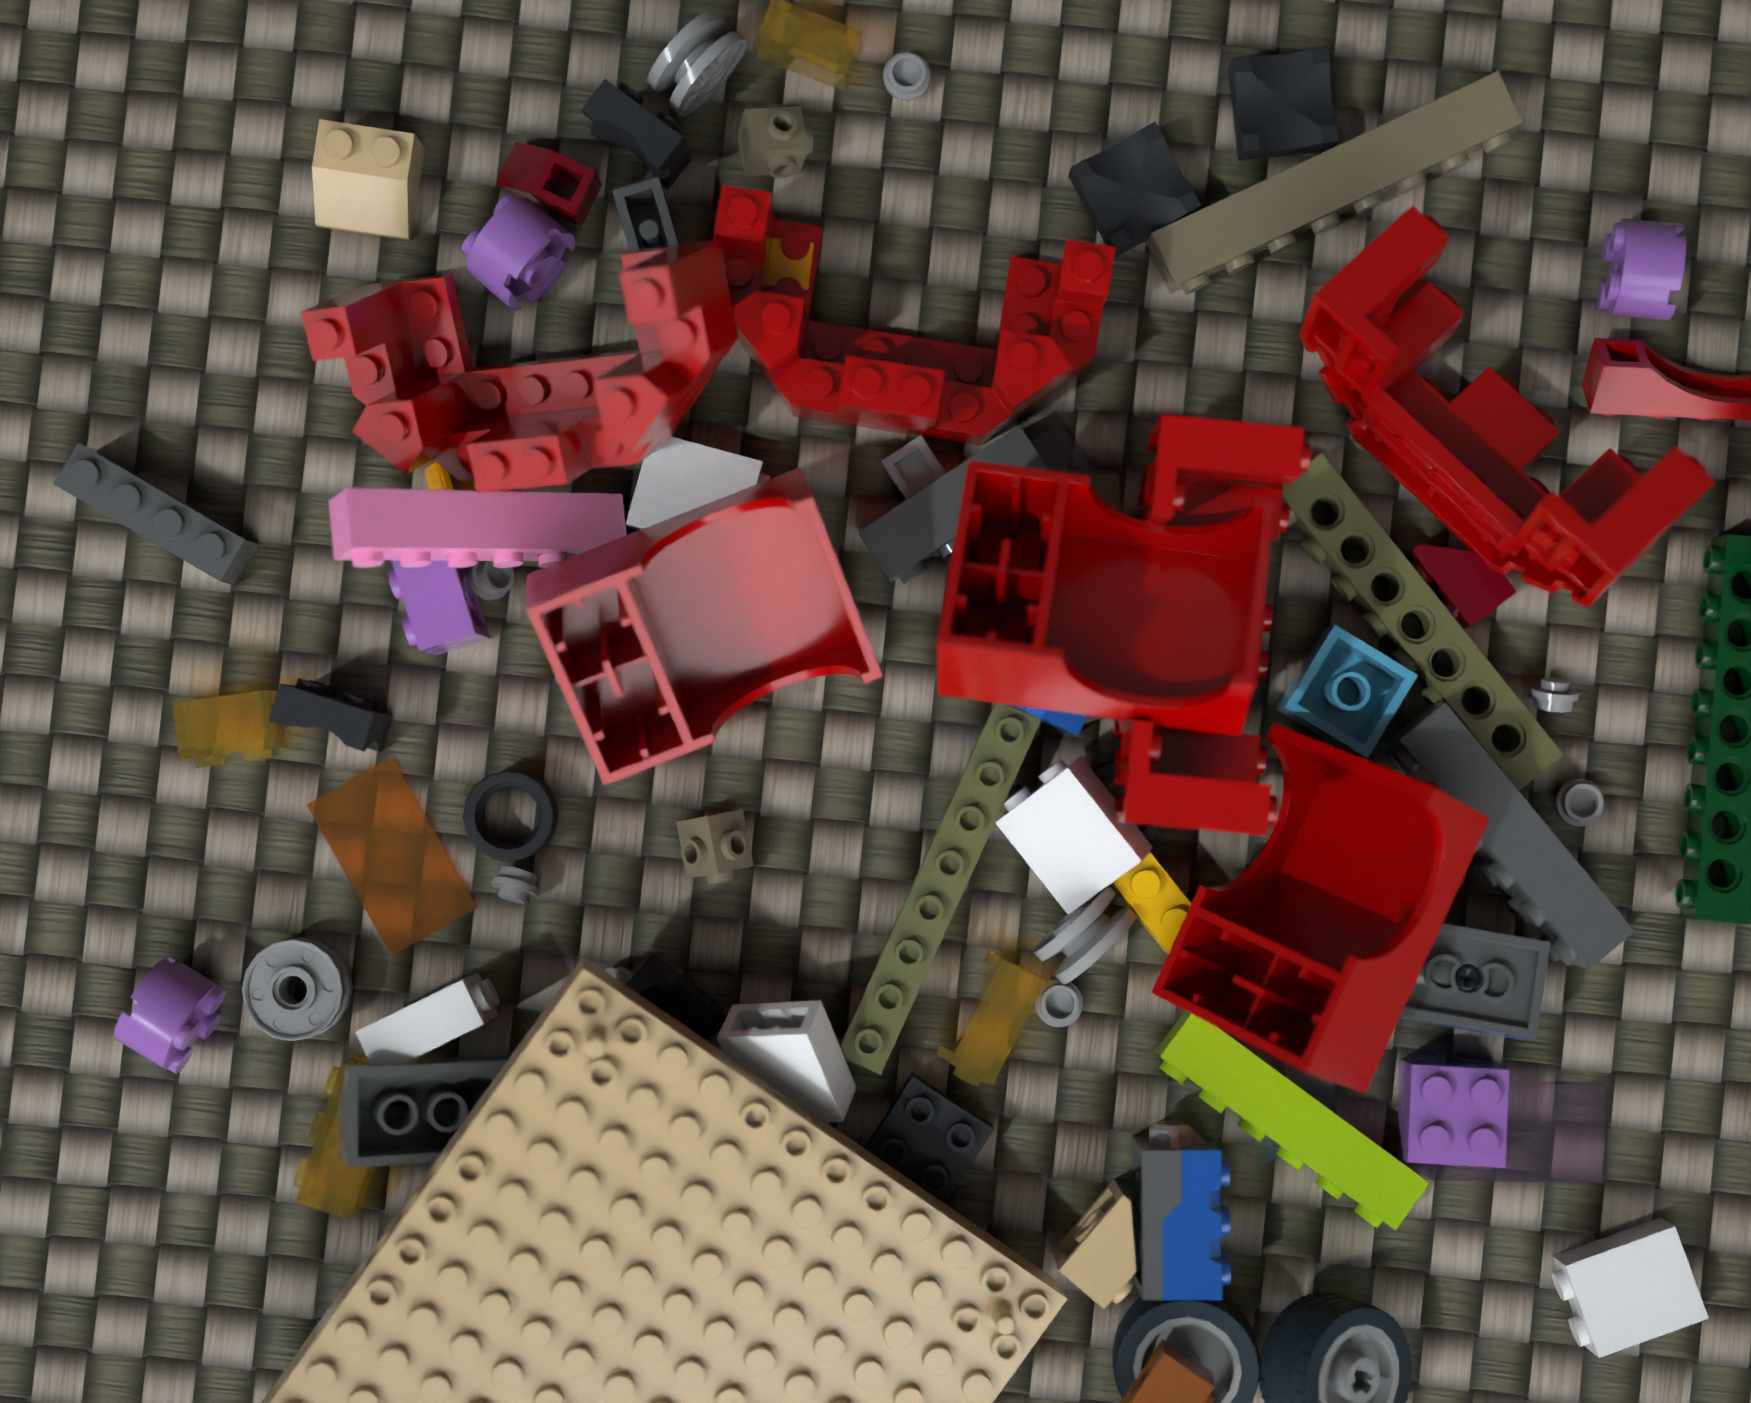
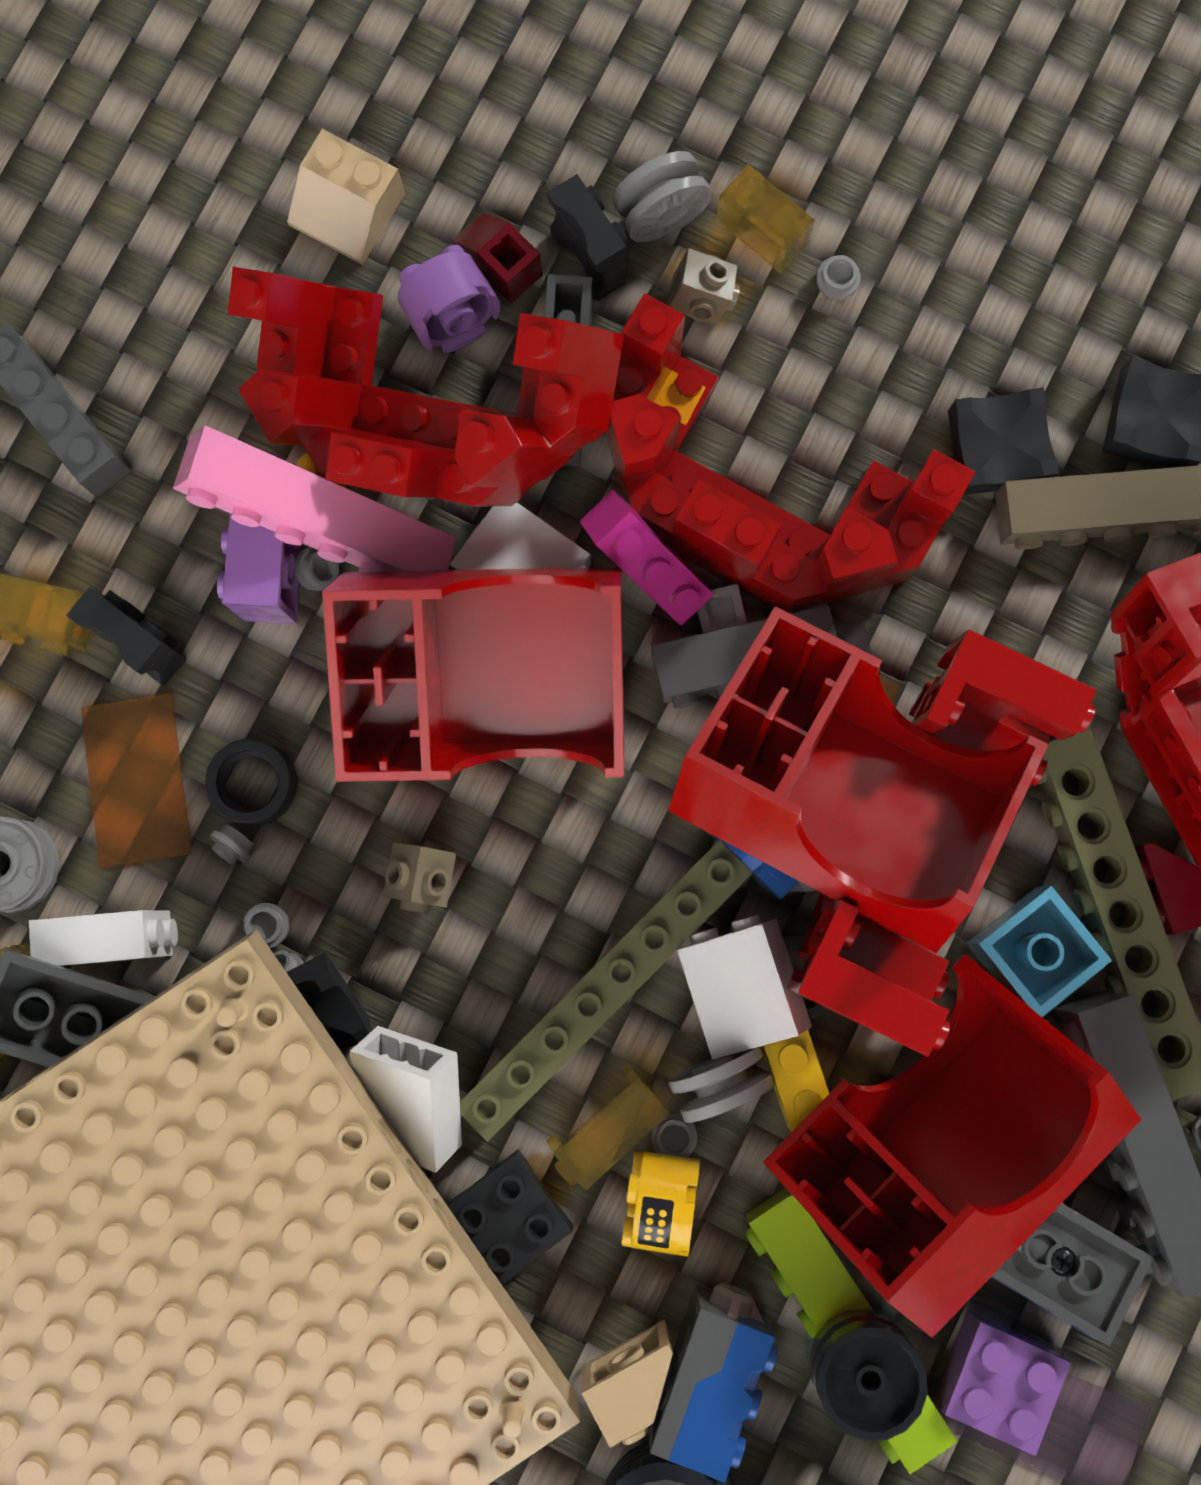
camera: 25 degrees right, 5 degrees down
none -> light grey plate [243,903,289,948]
none -> dark pink arch [580,489,714,626]
none -> yellow brick [622,1151,700,1257]
none -> black wheel [809,1309,928,1441]

